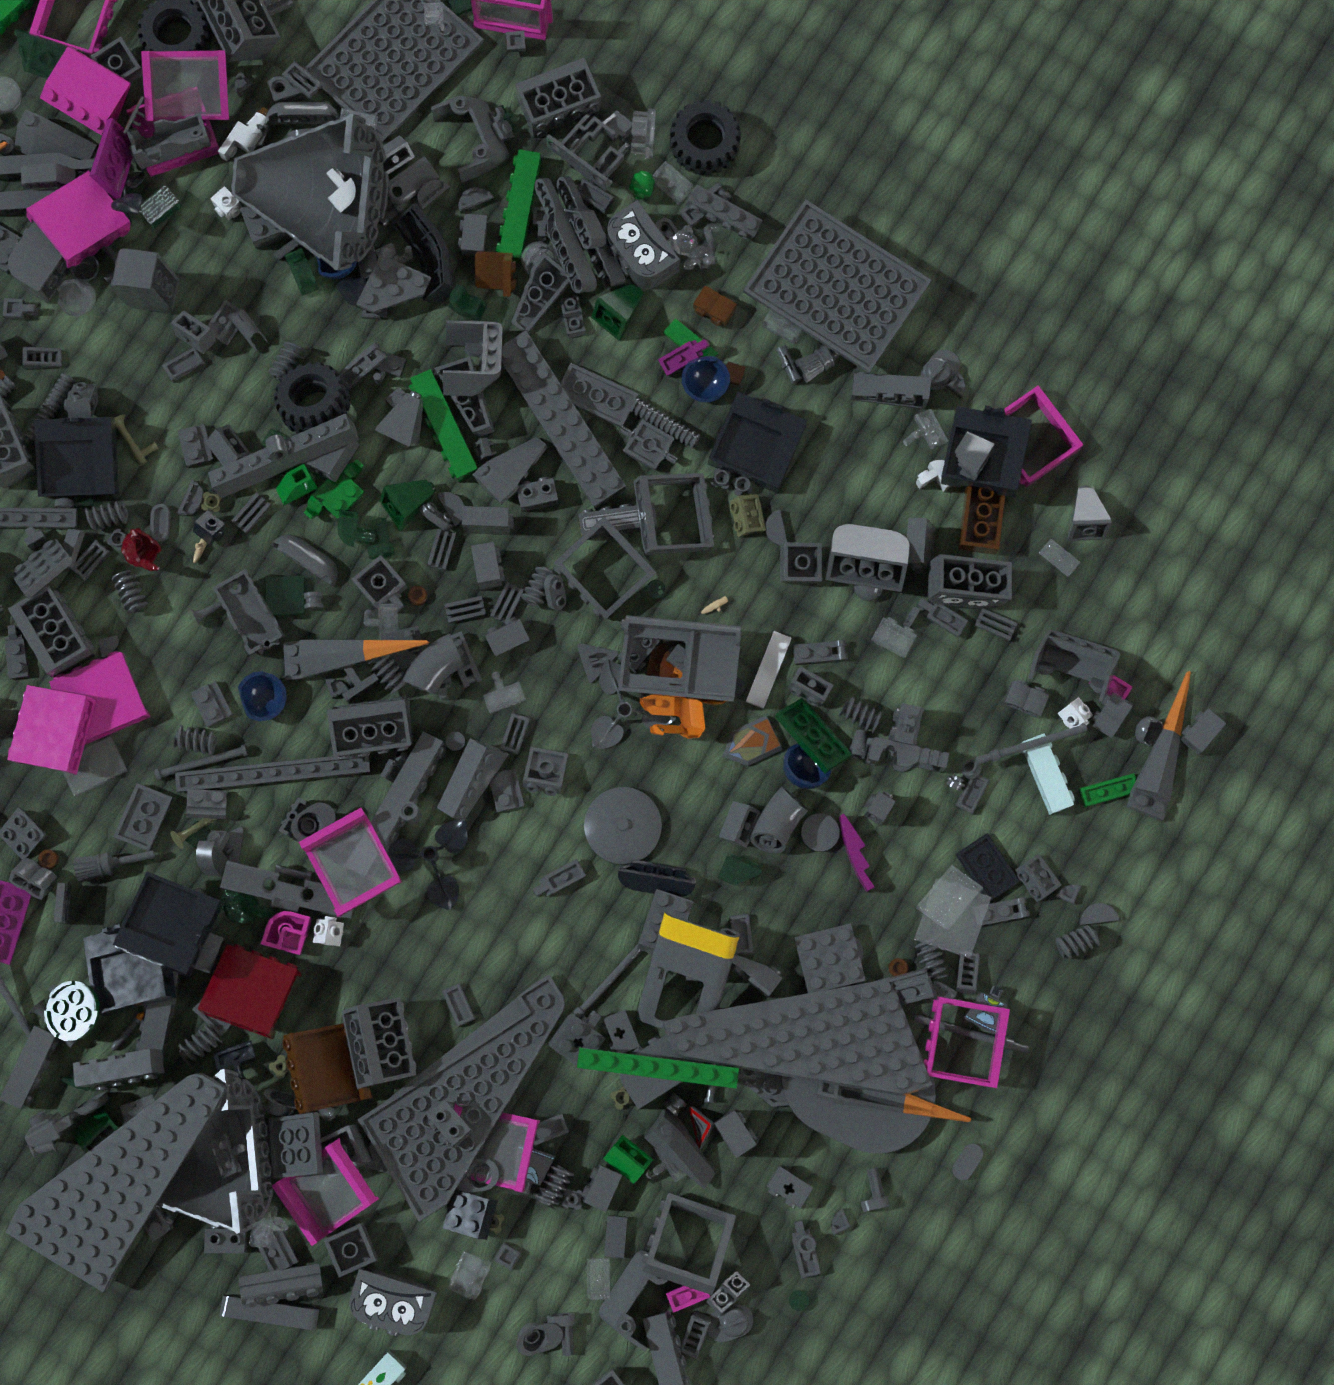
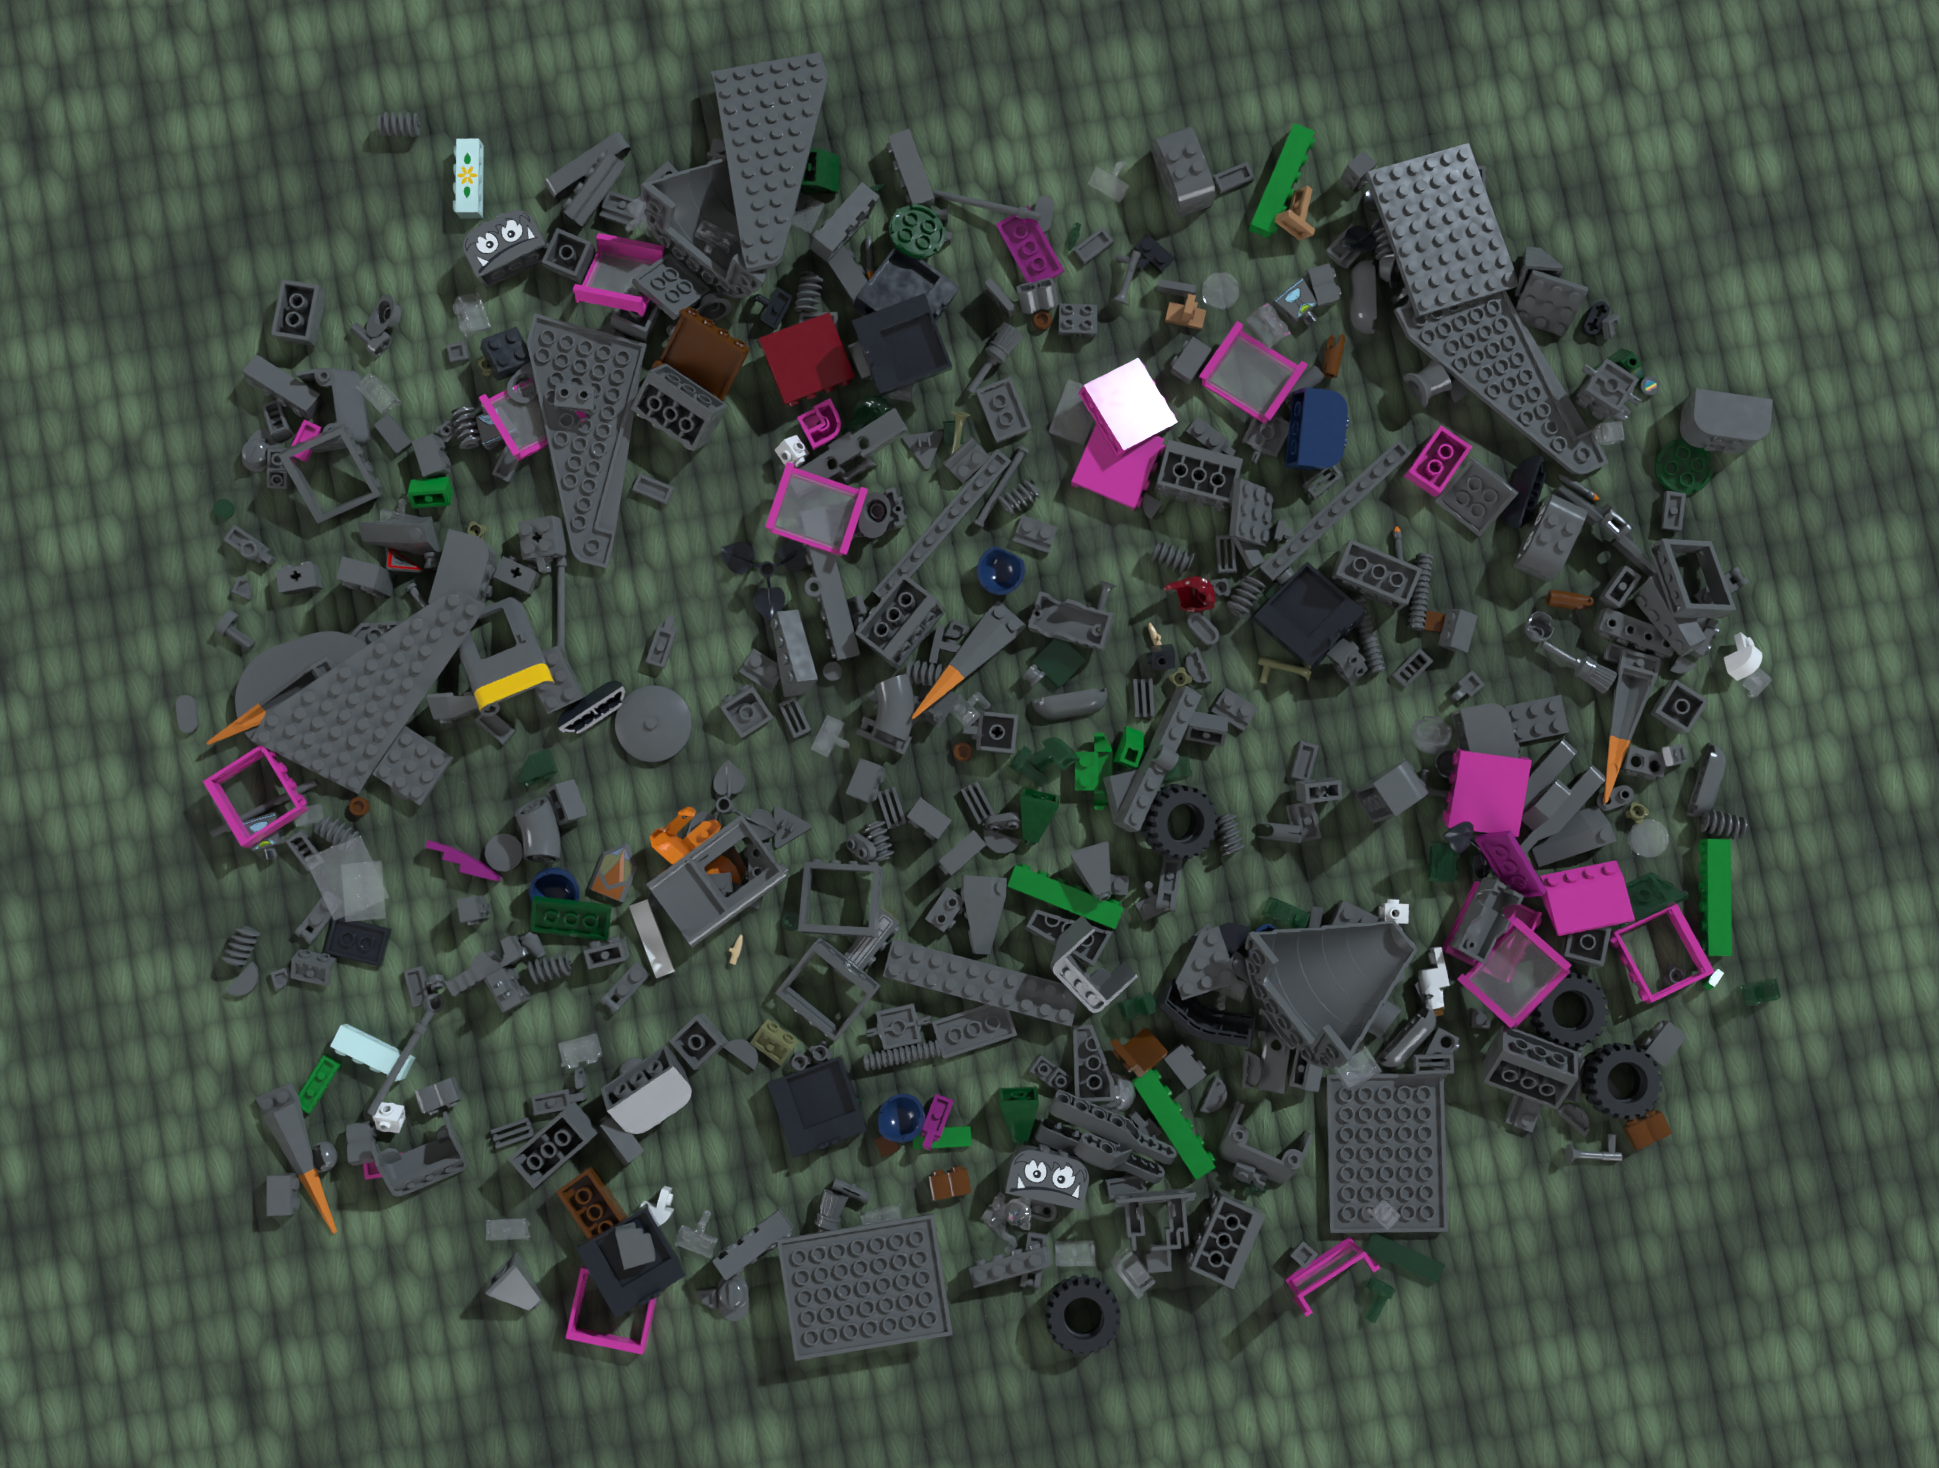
camera: 145 degrees right, 5 degrees up
dark grey piece [25,1092,109,1158] -> none
dark grey piece [123,96,145,134] -> none
flat silver brick [196,830,230,876] -> none
olive plate [269,1055,289,1079] -> none
white brick [326,168,356,213] -> none
dark grey tile [444,596,486,624] -> none
dark grey tile [472,438,497,463] -> none
green brick [577,1048,739,1089] -> none
green head [629,171,655,200] -> none
dark grey plate [889,968,936,1005] -> none

